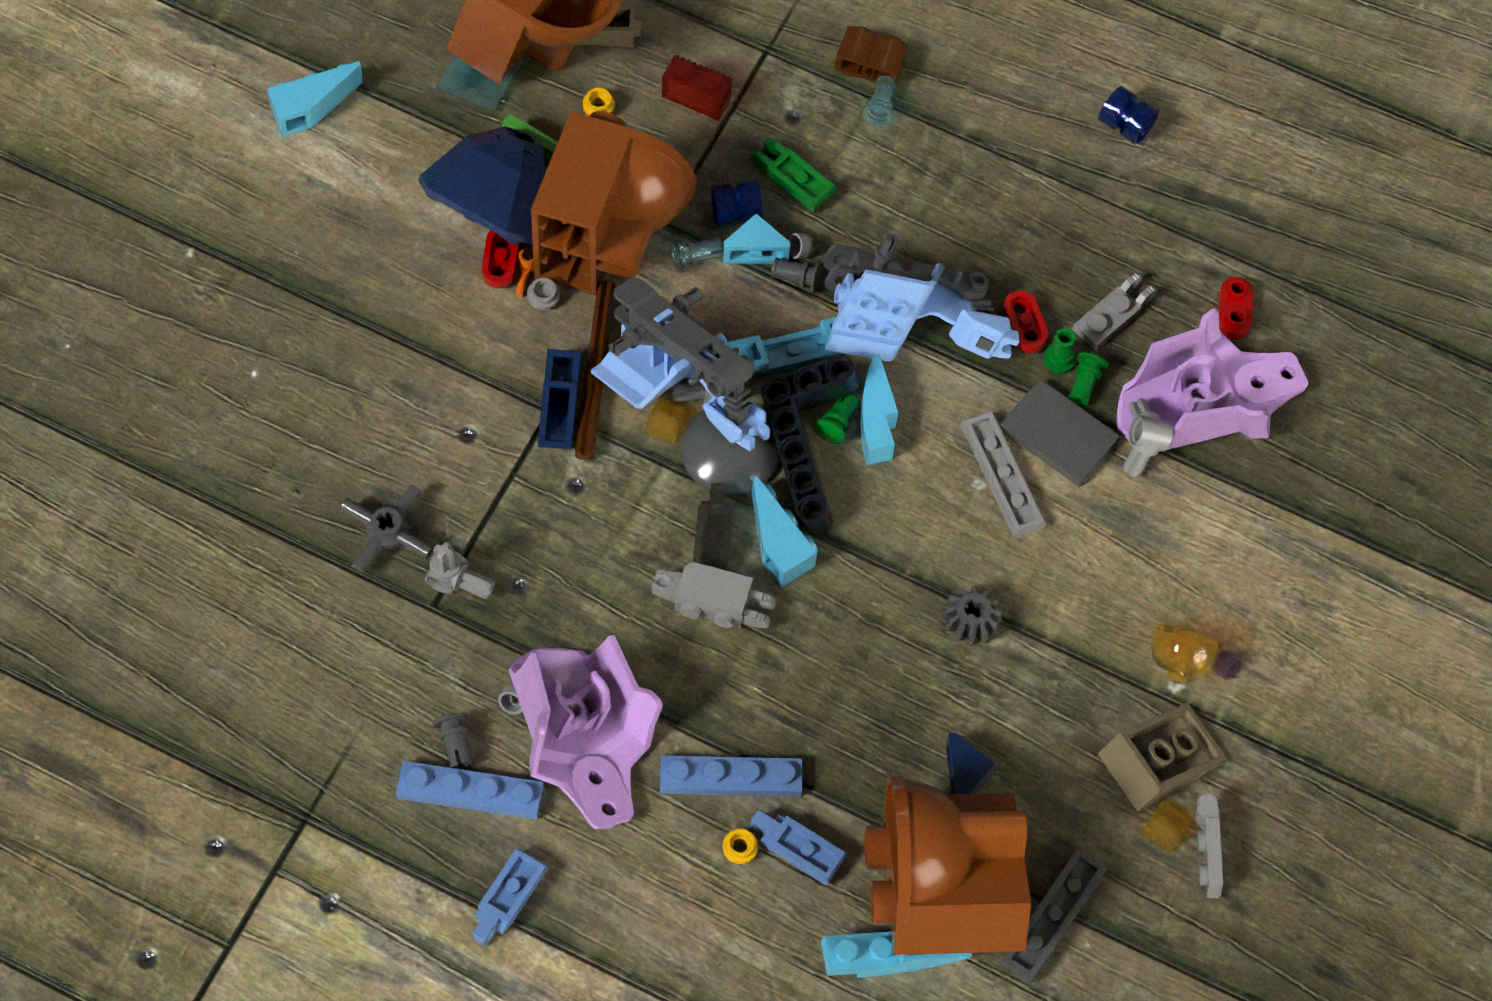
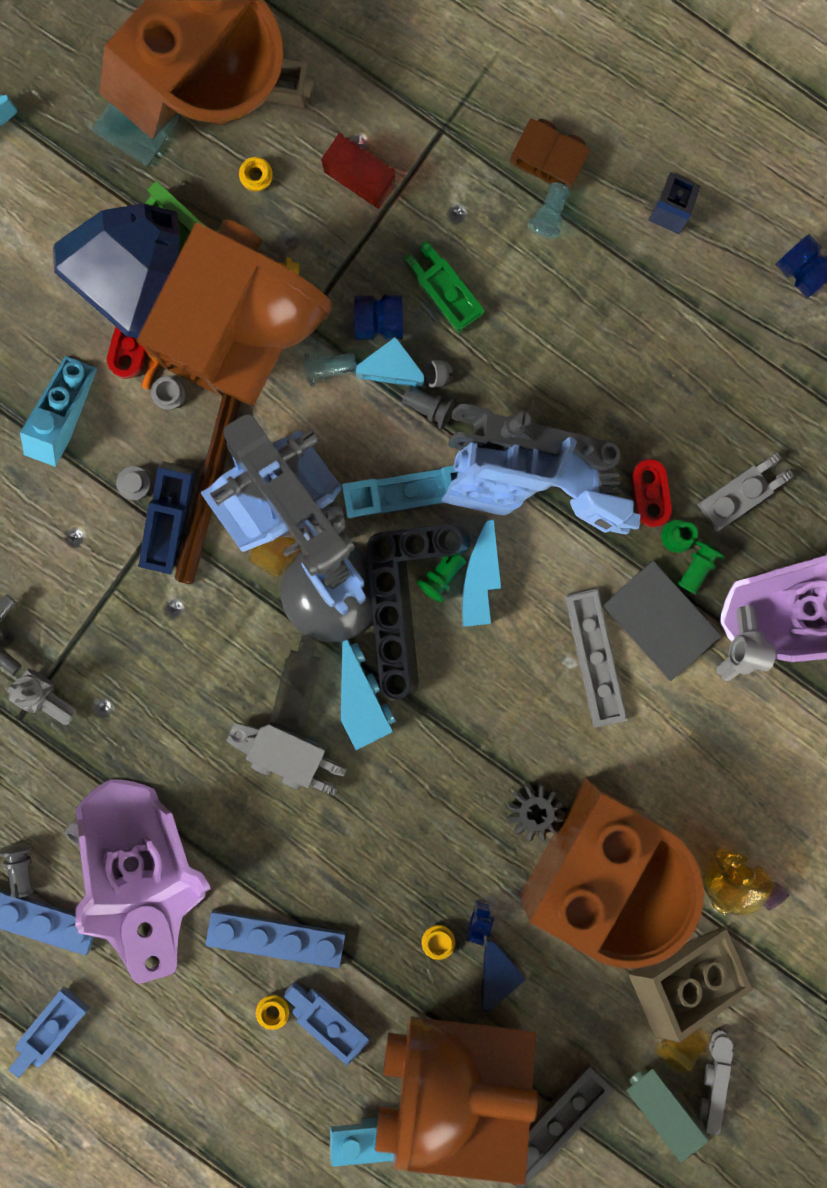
camera: 10 degrees right, 25 degrees up
none -> medium azure slope [20,356,97,467]
none -> light grey plate [116,466,151,500]
none -> yellow plate [421,925,455,960]
none -> clear blue plate [466,901,494,946]
none -> dark orange piece [519,778,704,968]
none -> sand green slope [626,1068,712,1163]
none -> dark blue slope [648,172,700,234]

